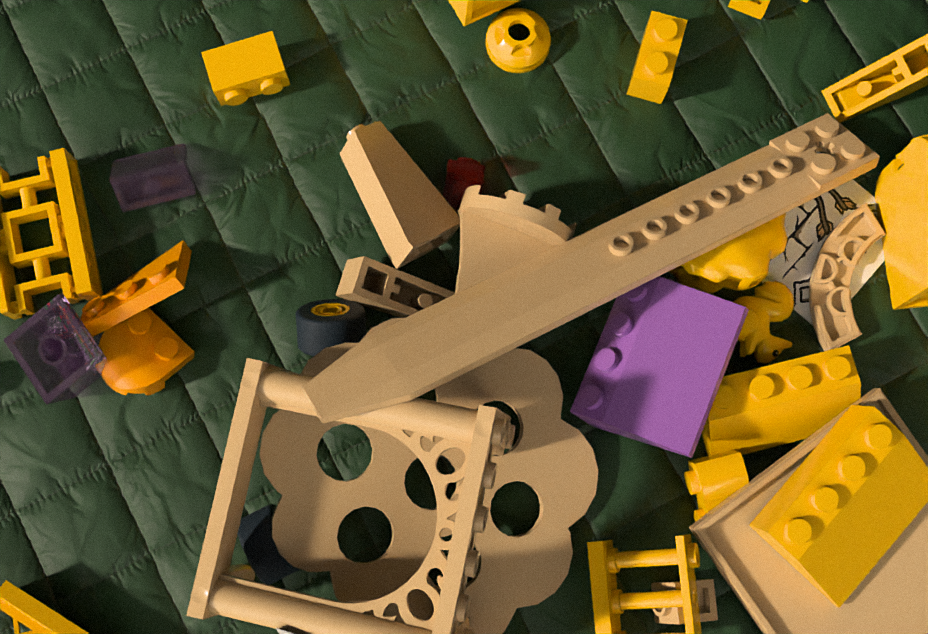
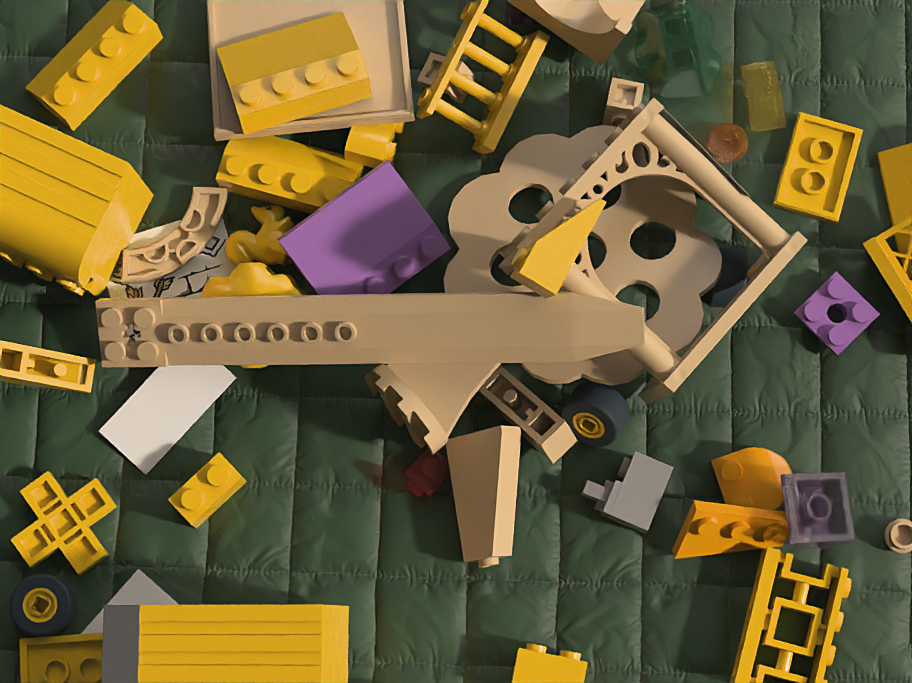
camera: 150 degrees left, 0 degrees up
panel [109,143,196,212] -> none
yellow piece [486,8,551,73] -> none
none -> white sticker [99,365,236,475]
none -> yellow slope [510,198,606,299]
none -> light grey hinge [581,451,674,534]
none -> medium lavender piece [793,272,880,356]

